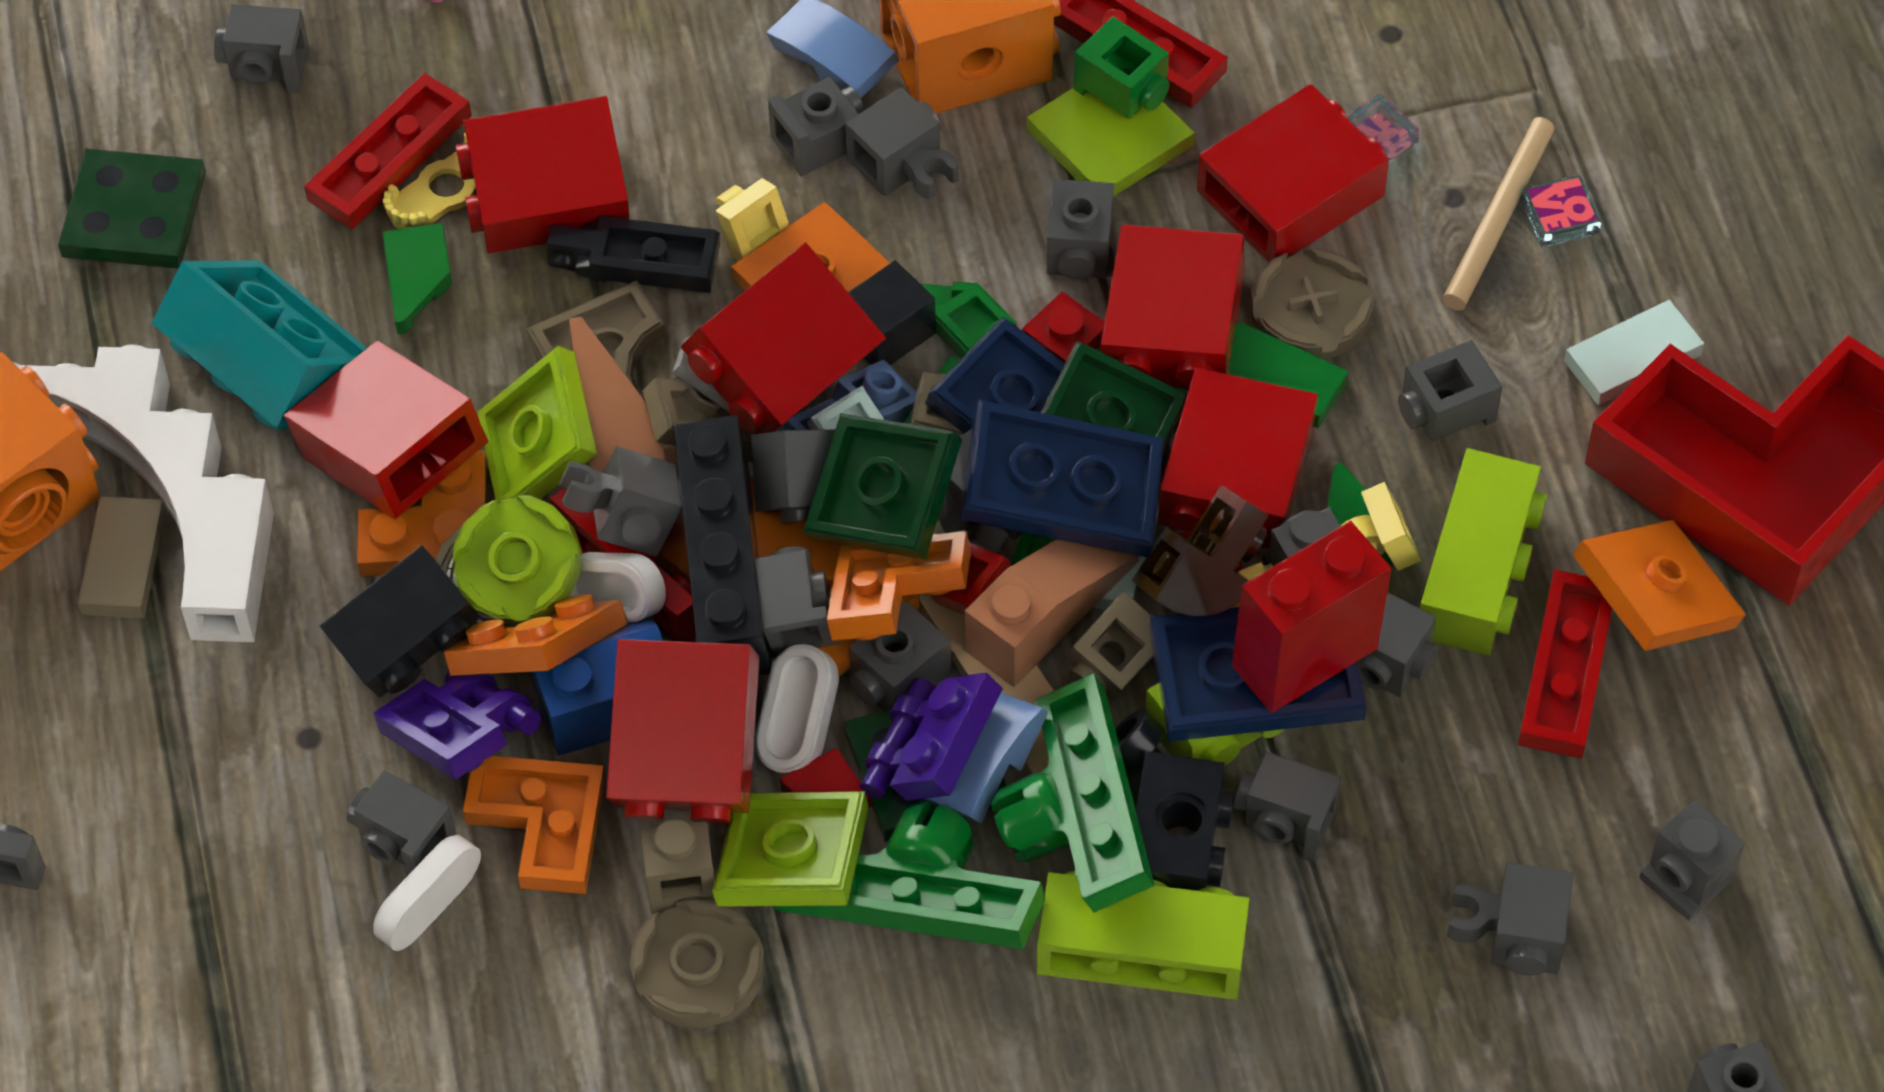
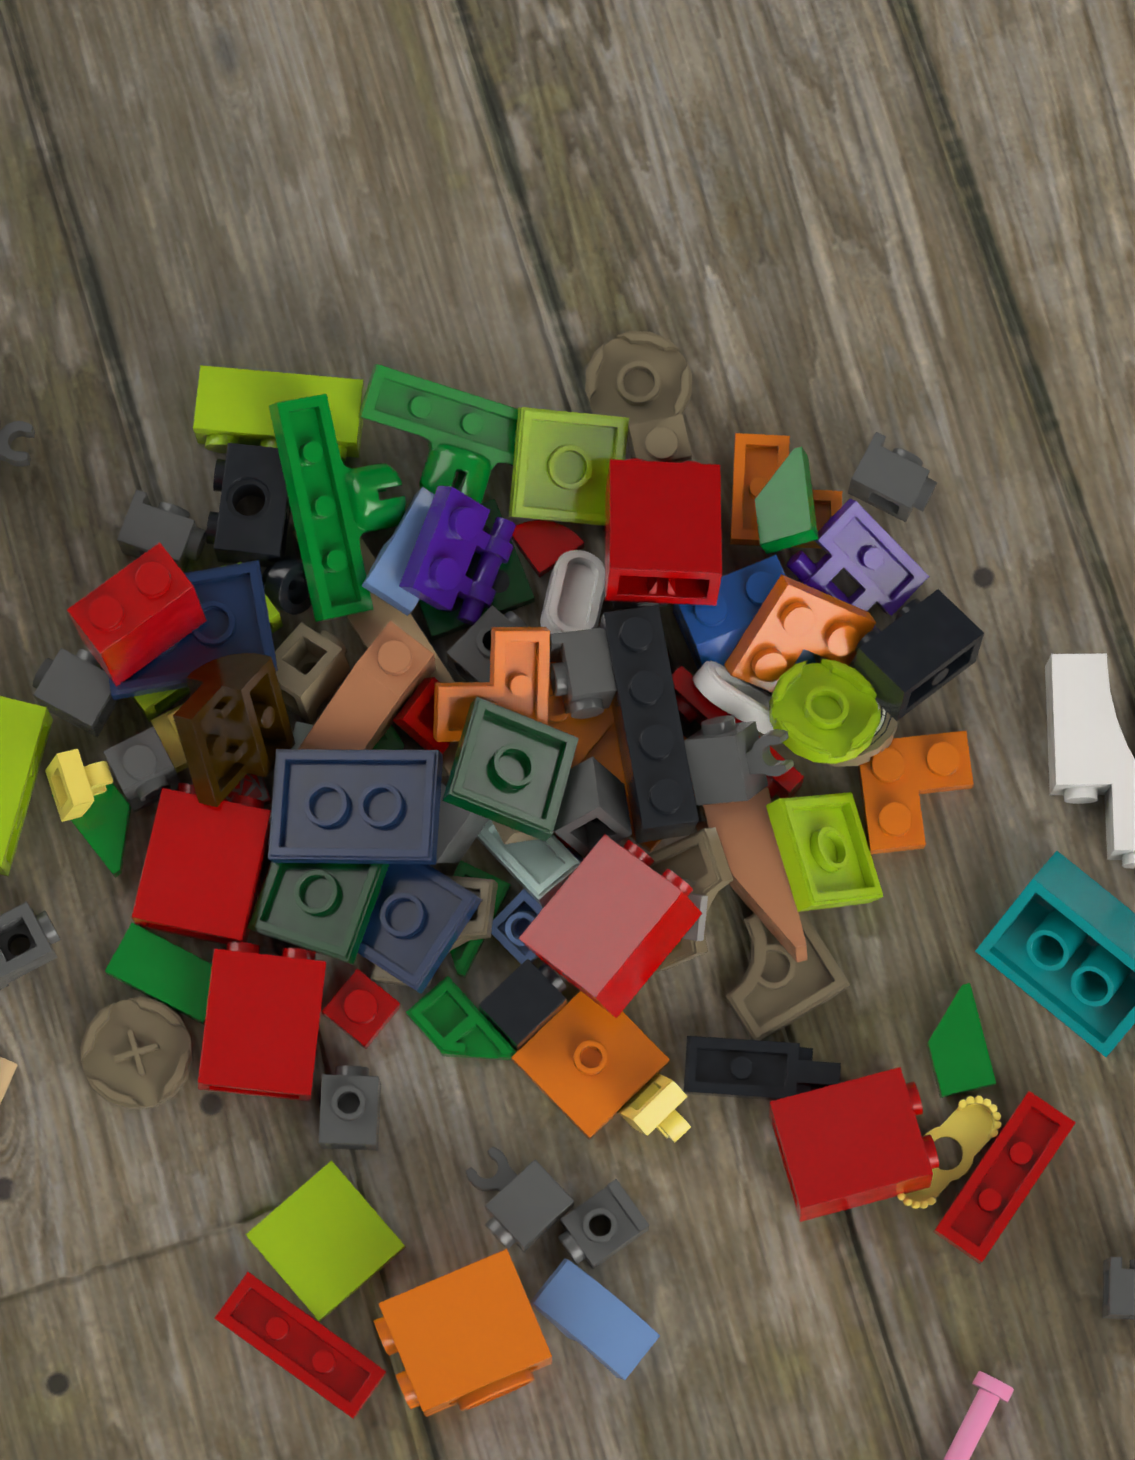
camera: 175 degrees right, 20 degrees up
brick [284,340,488,519] -> none
white tile [373,835,481,951] -> none
green brick [1074,16,1170,119] -> none
red brick [1197,83,1389,263] -> none
clear light blue tile [1347,93,1420,162] -> none
none -> green tile [755,446,818,554]

